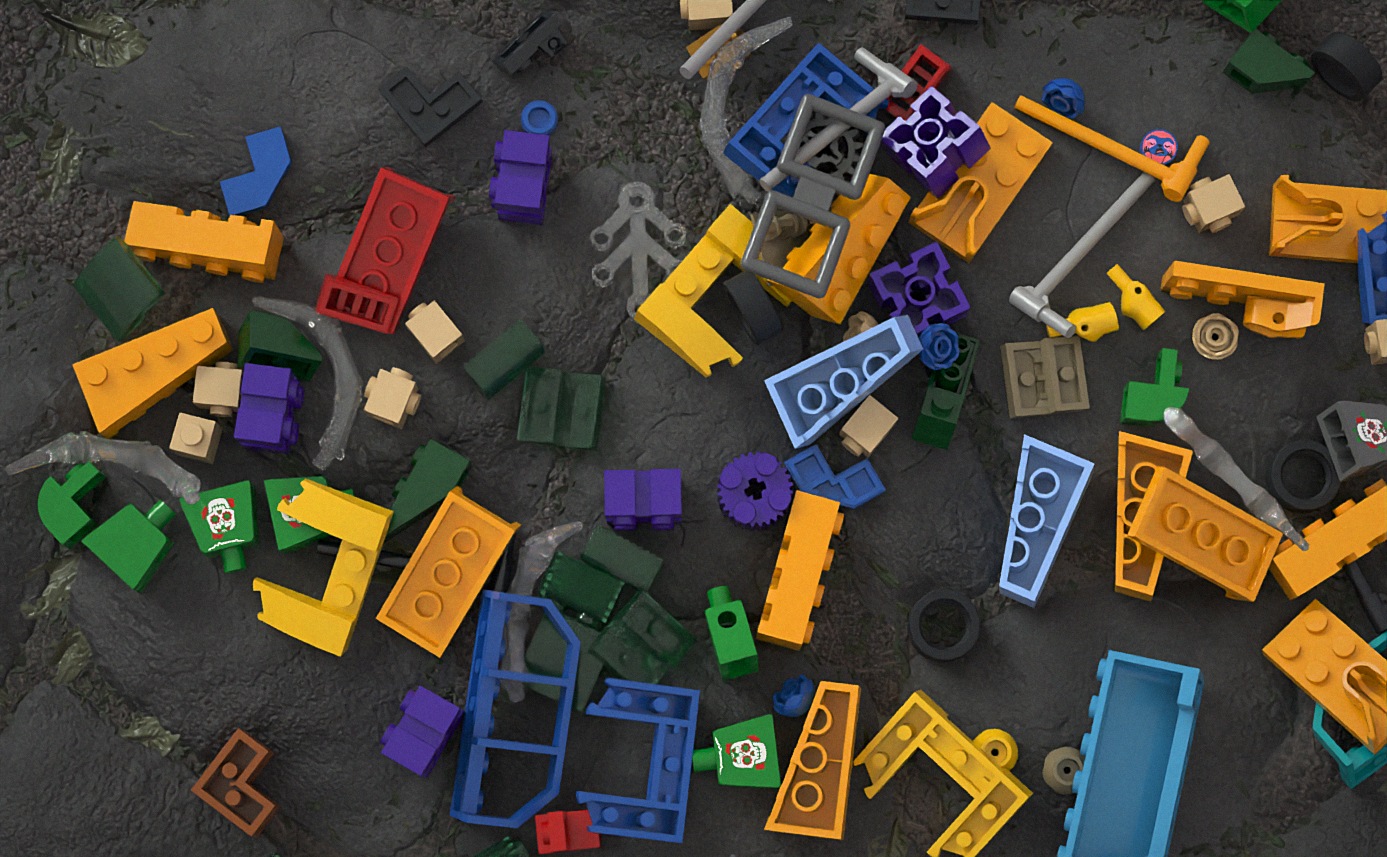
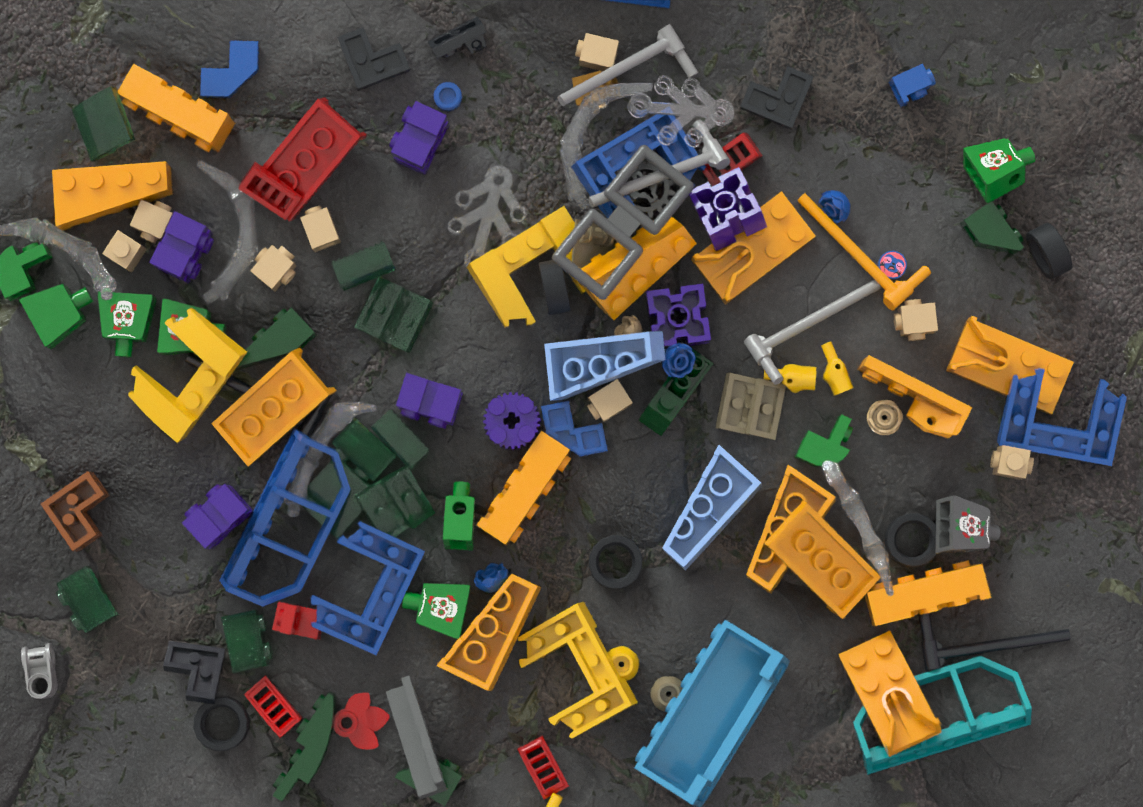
camera: 20 degrees right, 5 degrees up
dark green slope [238,310,322,382] -> none
none -> clear plant [627,75,734,147]

